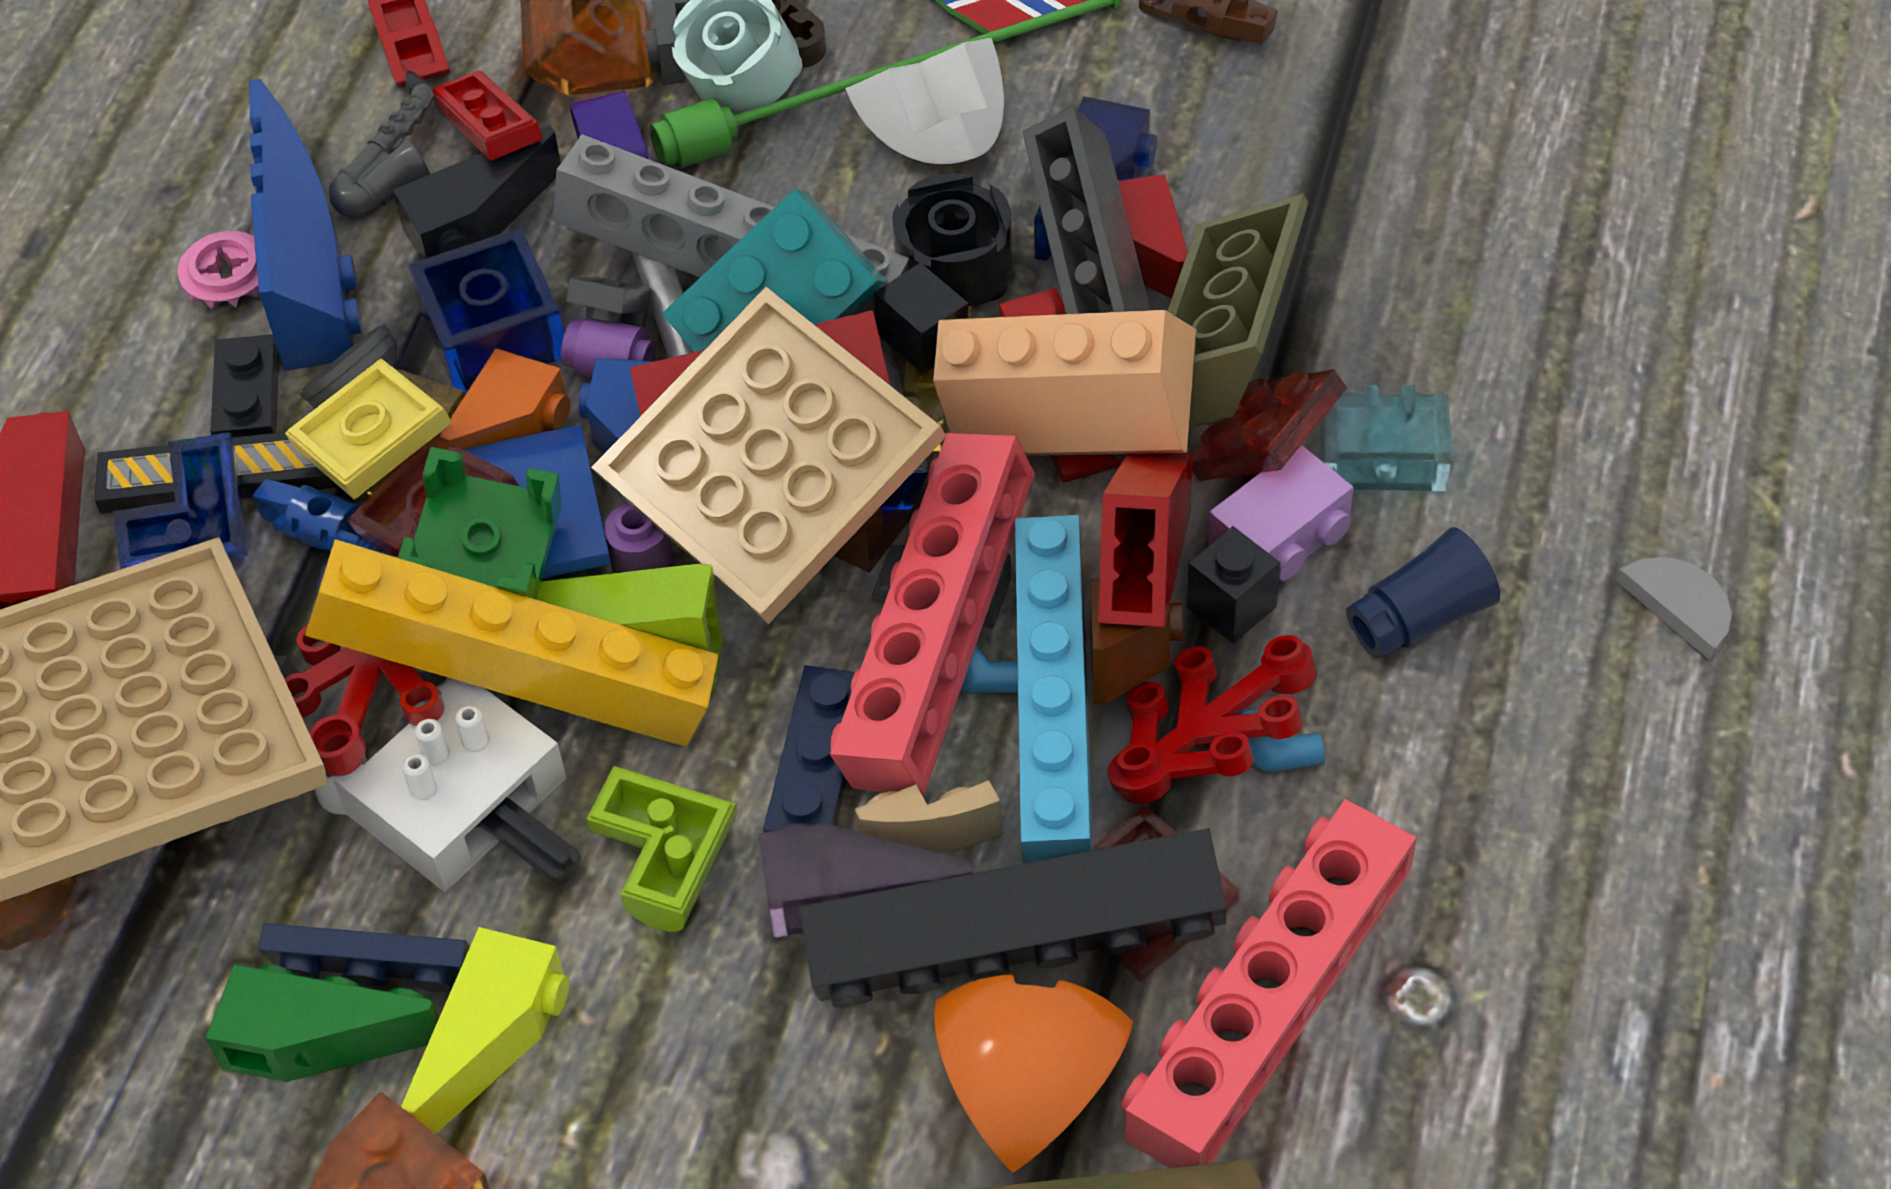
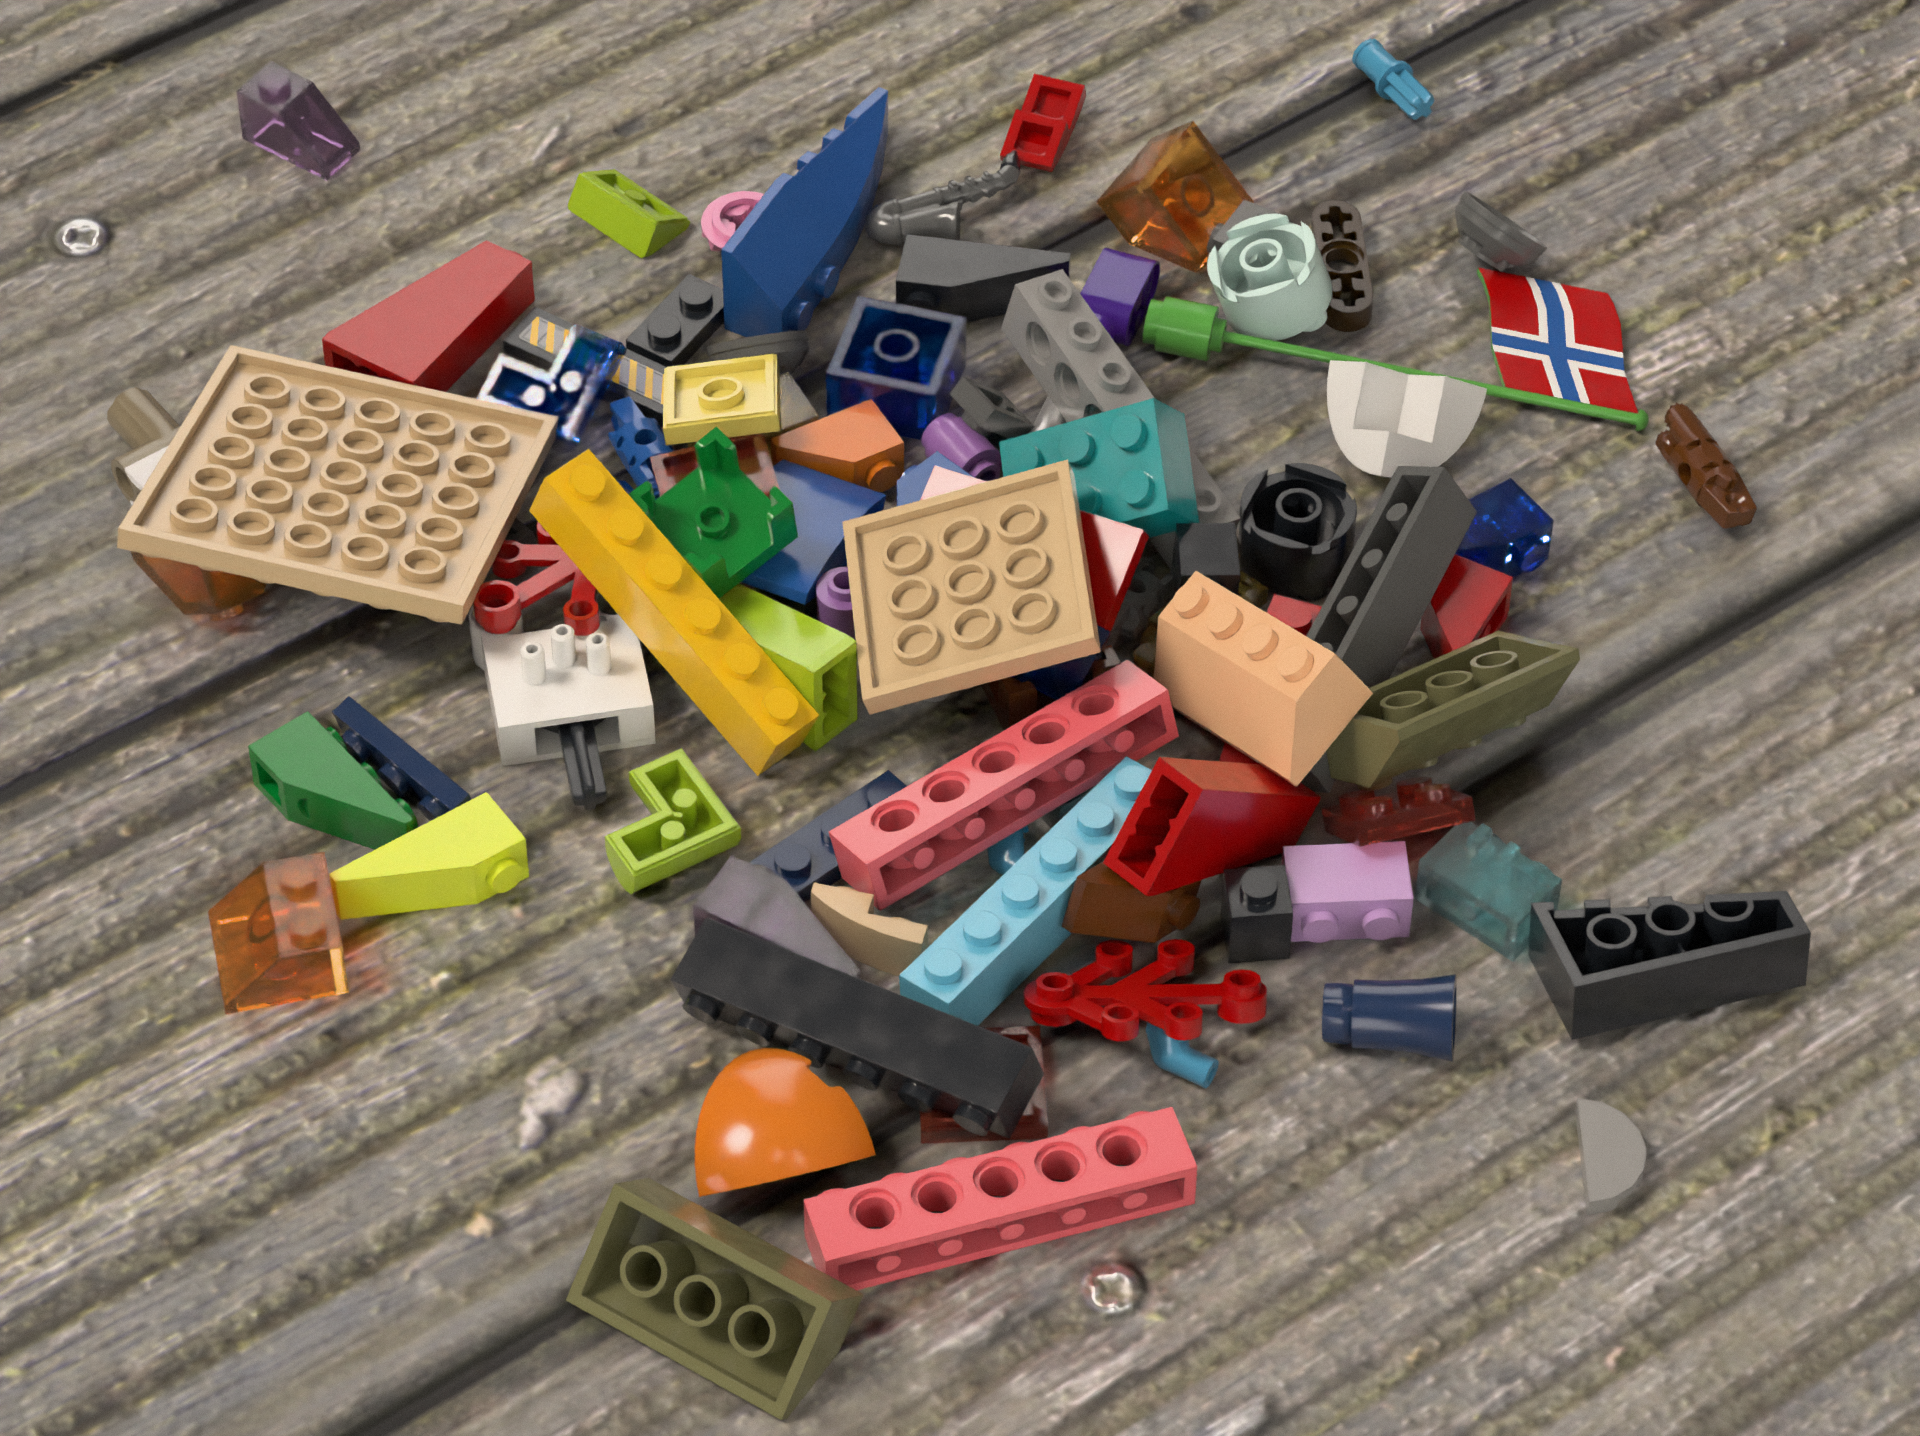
camera: 35 degrees right, 5 degrees down
red tile [432,70,543,161] -> none
none -> lime slope [568,169,690,258]
none -> black wedge [1528,891,1811,1040]

